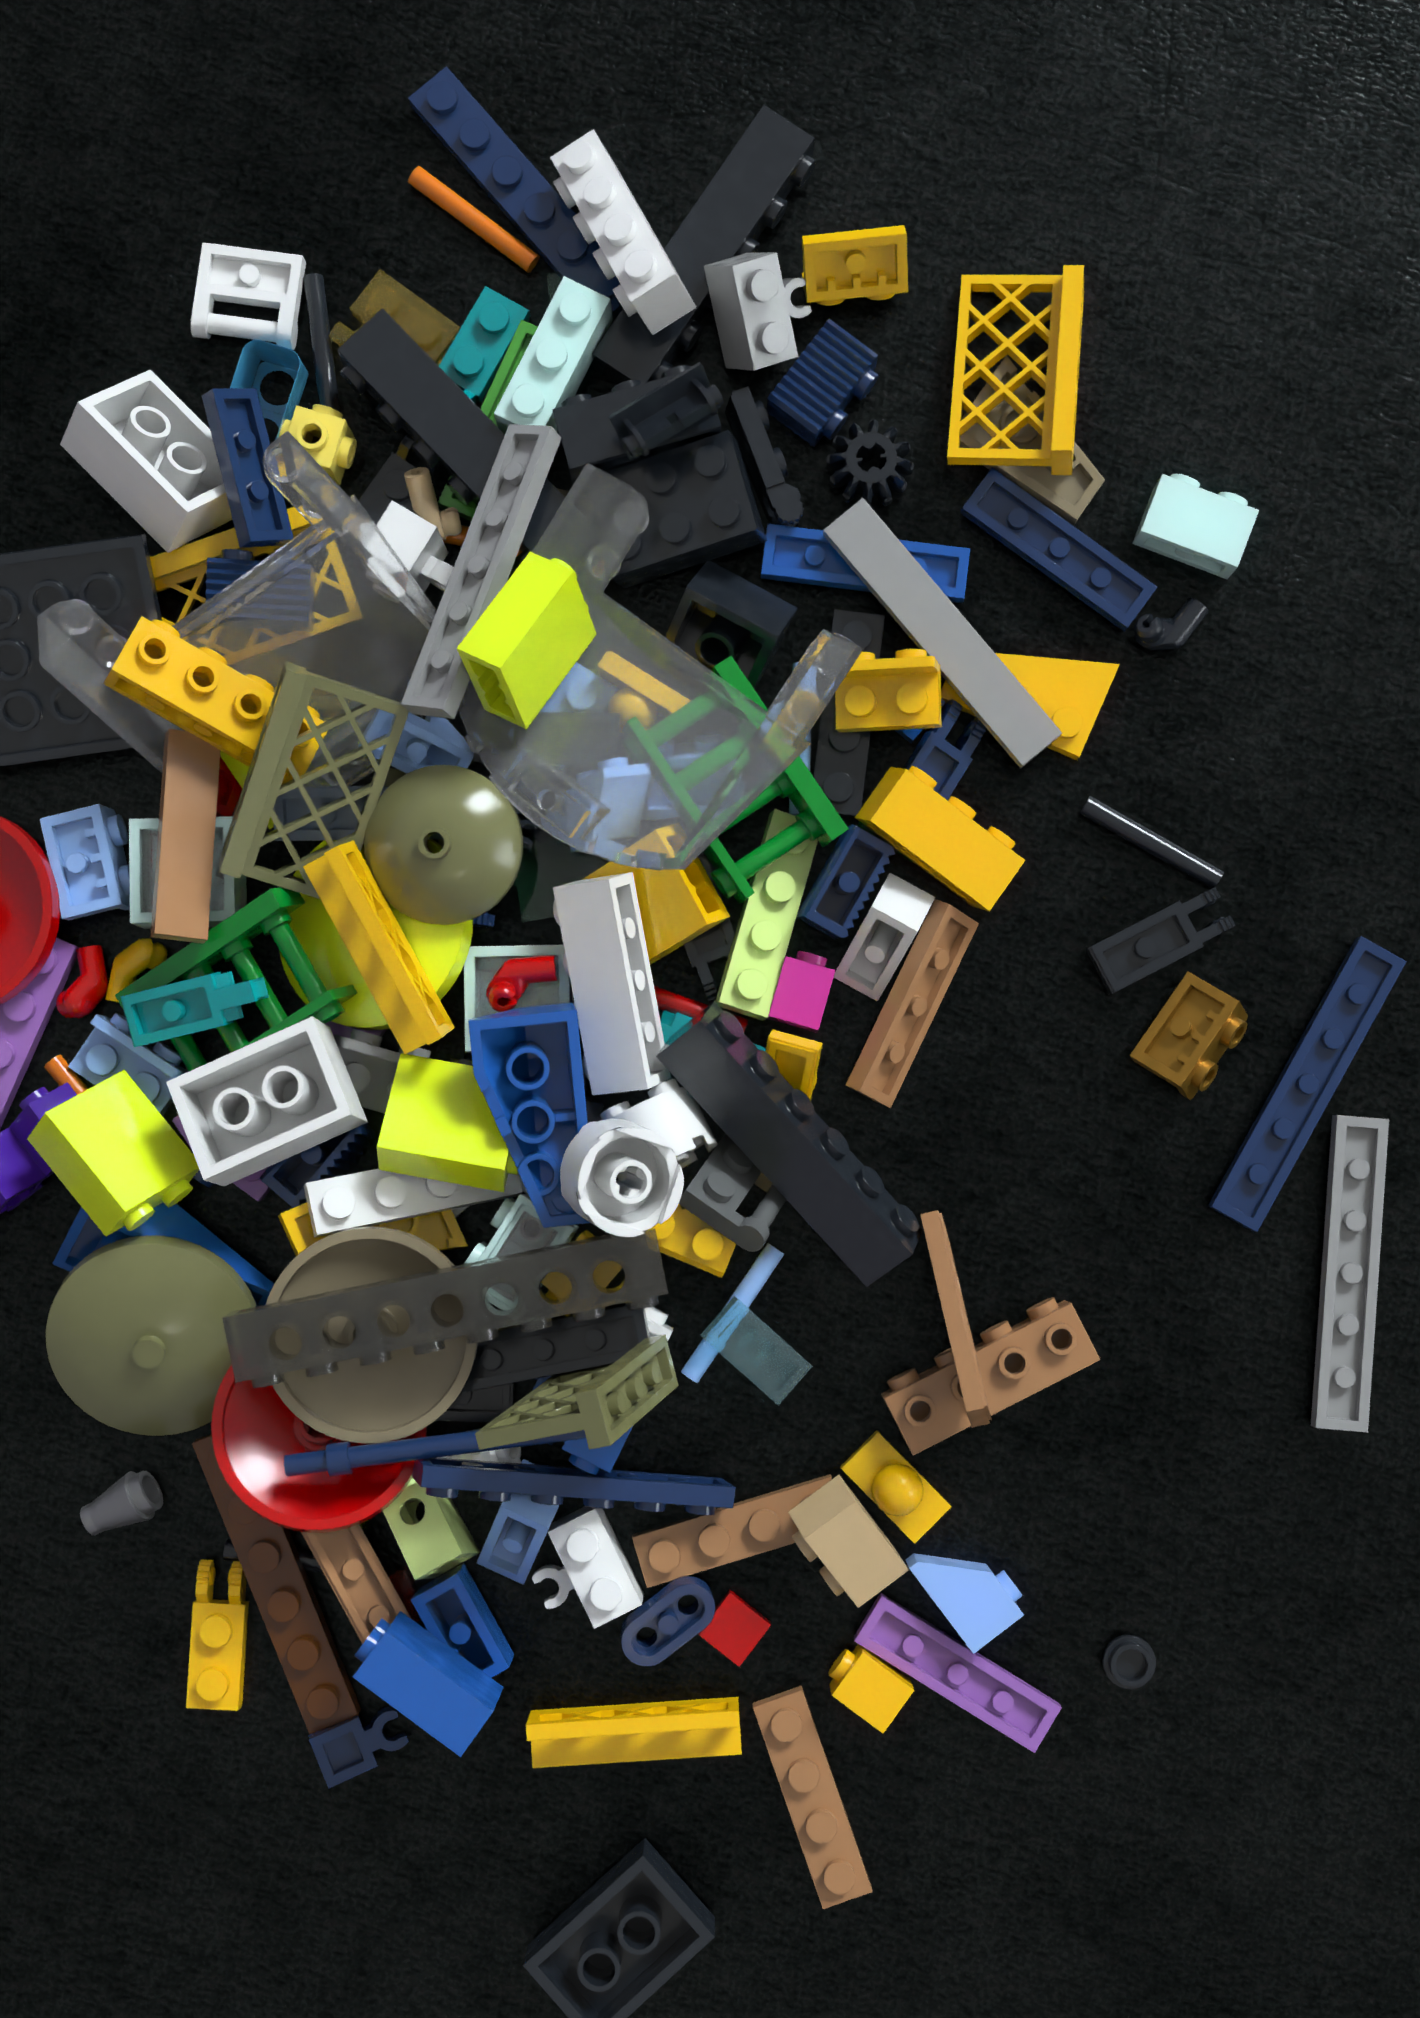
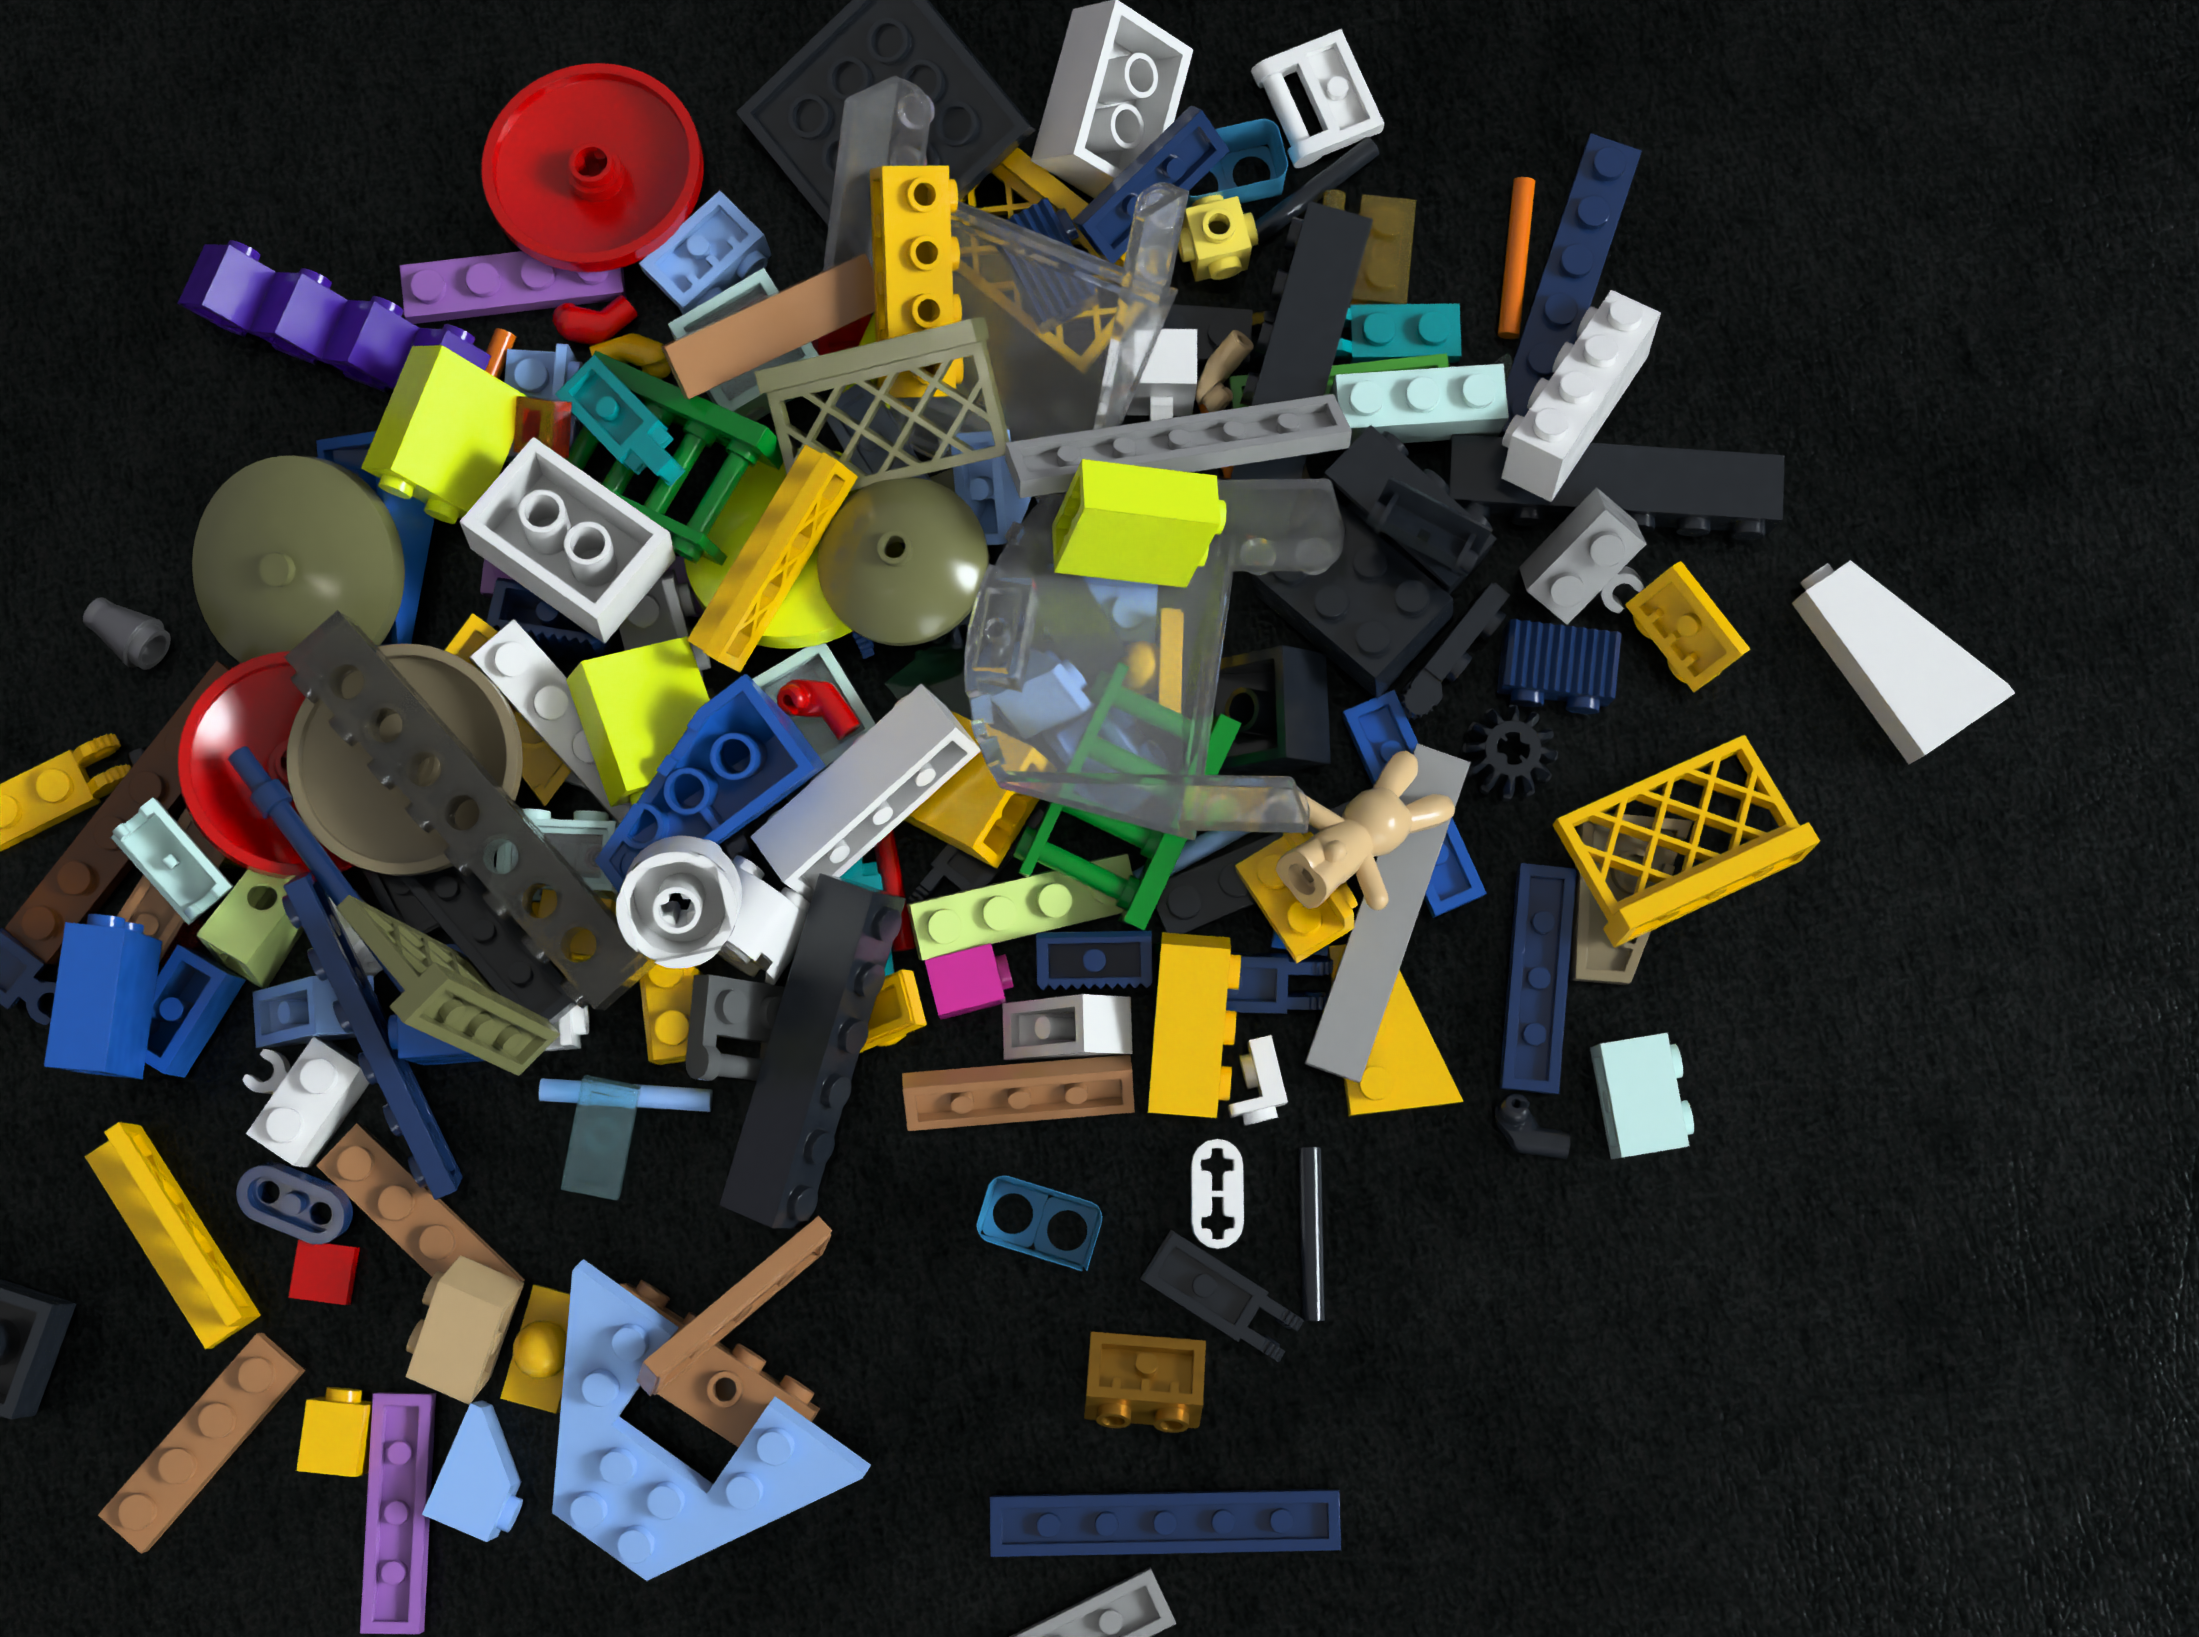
camera: 50 degrees right, 5 degrees down
none -> light aqua hinge [111,797,234,925]
none -> clear red tile [514,396,572,458]
none -> light blue wing [552,1259,871,1581]
none -> dark azure piece [977,1176,1102,1271]
none -> white beam [1191,1139,1244,1249]
none -> white bracket [1228,1035,1288,1125]
none -> tan animal [1276,751,1455,911]
none -> white slope [1792,560,2015,764]

